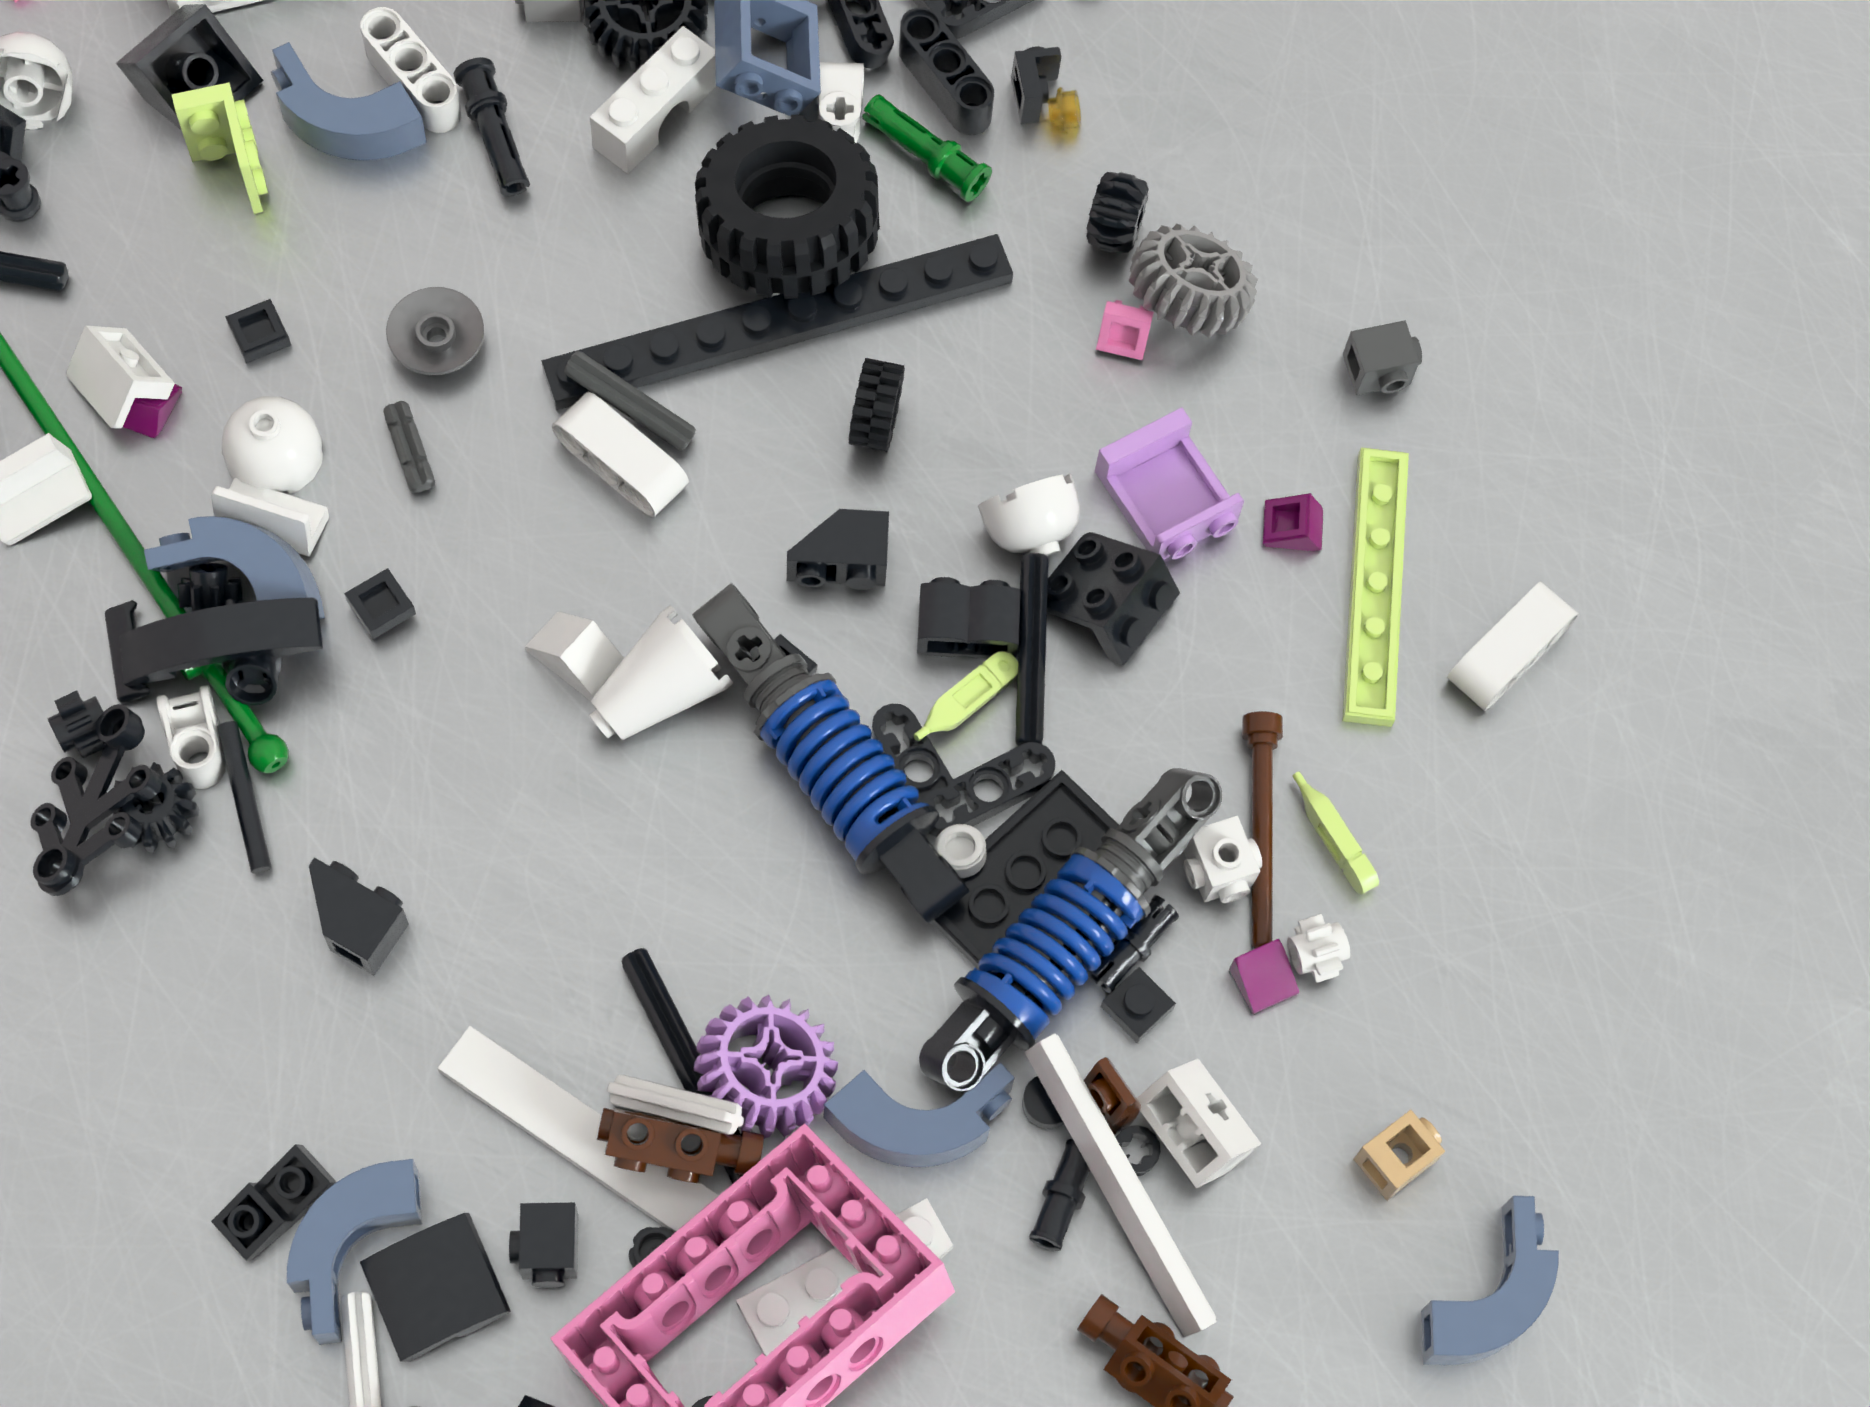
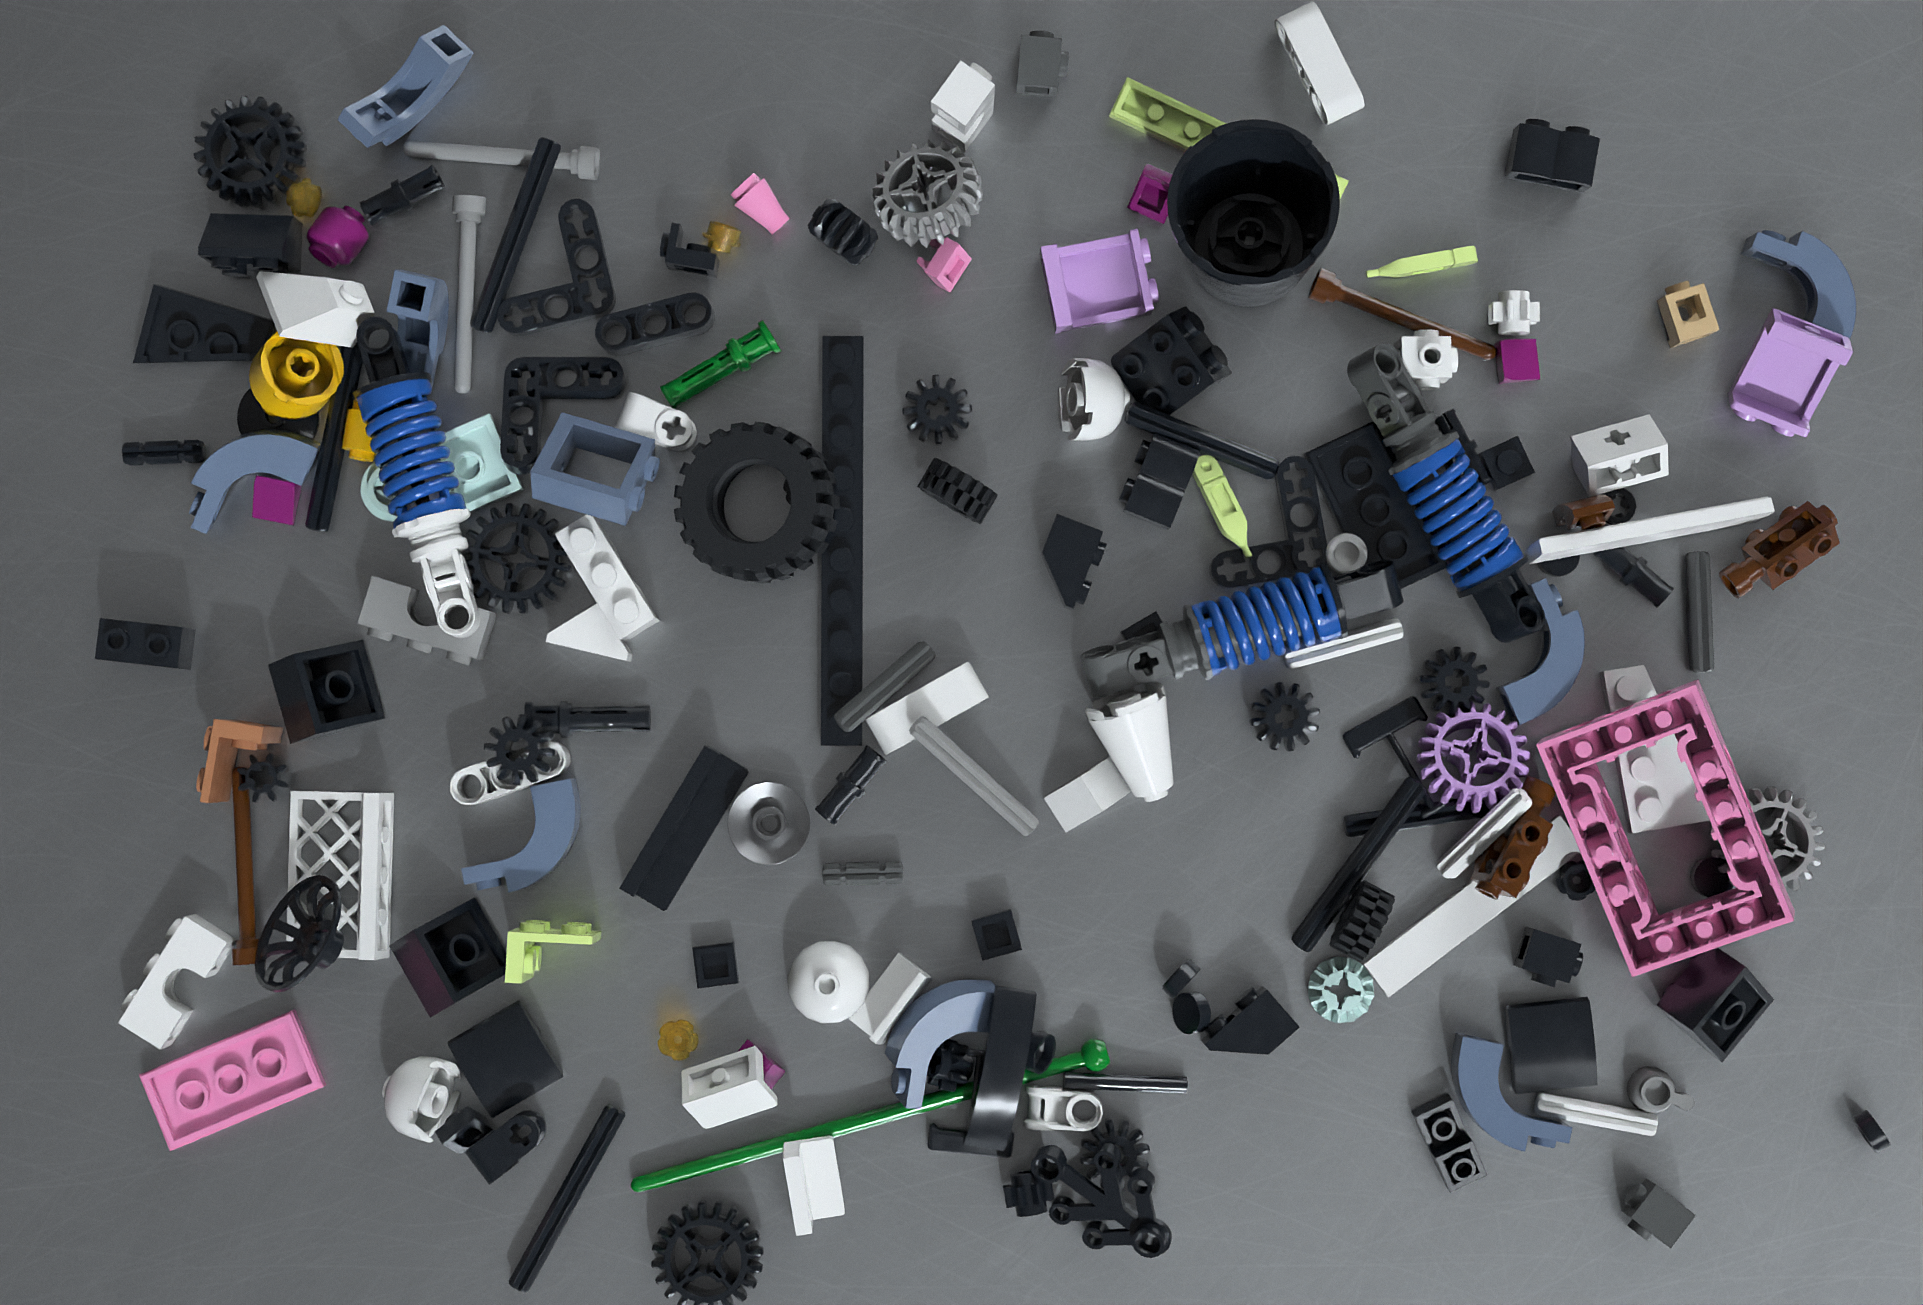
camera: 70 degrees left, 20 degrees up
none -> black slope [448,1000,564,1118]
none -> black gear [484,714,557,785]
none -> white slope [546,603,633,662]
none -> black panel [619,745,749,911]
none -> clear yellow plate [658,1019,699,1061]
none -> bright pink cone [730,173,790,235]
none -> black pin [815,745,887,825]
none -> black gear [902,375,972,446]
none -> light grey axle [909,716,1039,836]
none -> white arch [931,60,995,153]
none -> black tile [1162,959,1201,999]
none -> black cone [1167,119,1340,307]
none -> black tile [1172,991,1211,1034]
none -> black gear [1249,682,1320,752]
none -> white axle [1283,617,1403,669]
none -> black axle [1291,777,1426,952]
none -> light aqua gear [1308,957,1375,1023]
none -> black tyre [1329,880,1395,962]
none -> black piece [1342,696,1446,819]
none -> black gear [1418,646,1490,717]
none -> black brick [1505,119,1600,192]
none -> dark grey axle [1685,551,1714,673]
none -> lavender panel [1728,308,1853,437]

